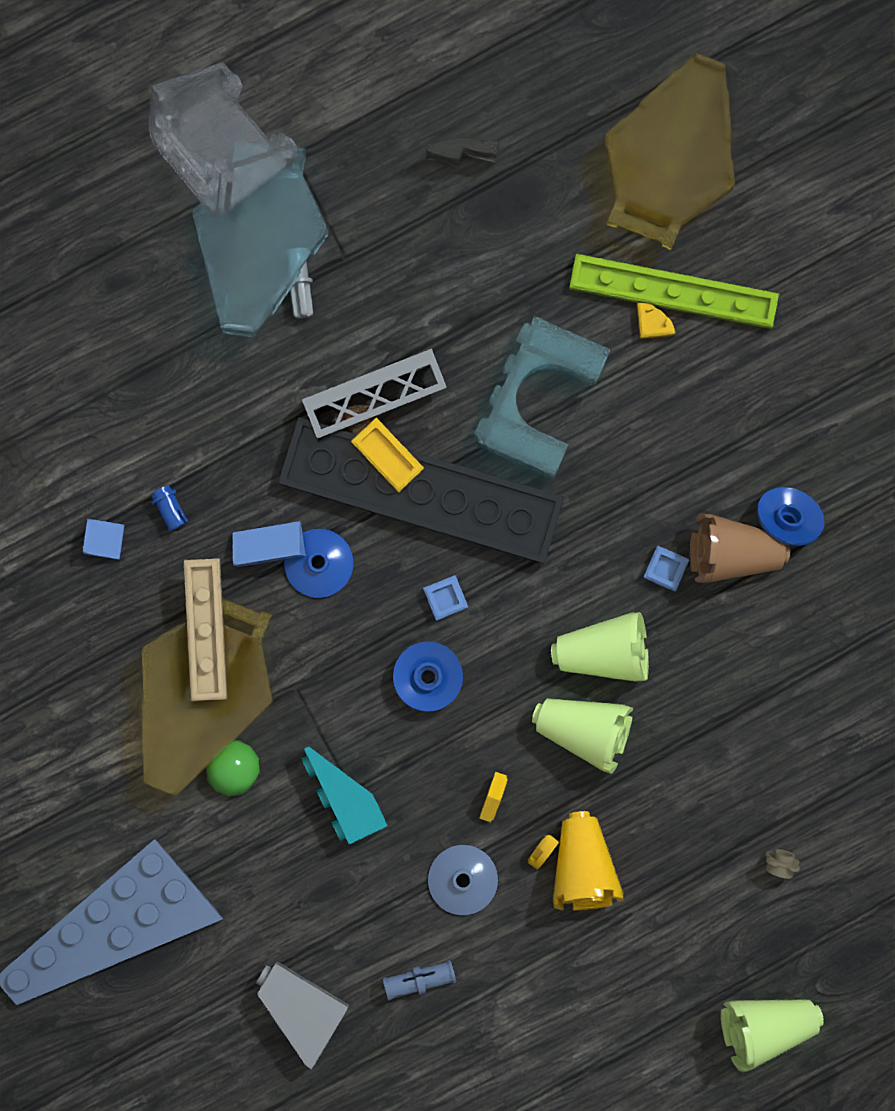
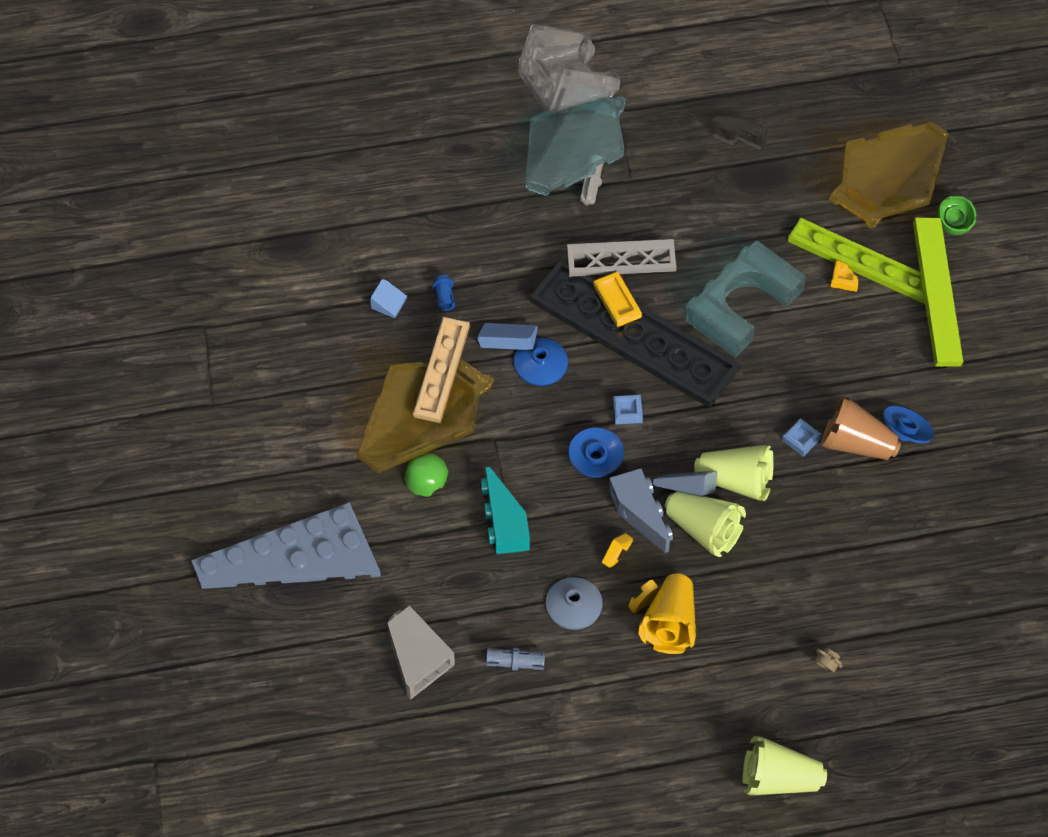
camera: 20 degrees right, 25 degrees down
none -> sand blue slope [609,469,673,553]
none -> sand blue slope [653,471,717,496]
none -> lime tile [913,218,963,366]
none -> bright green hair [937,196,976,236]

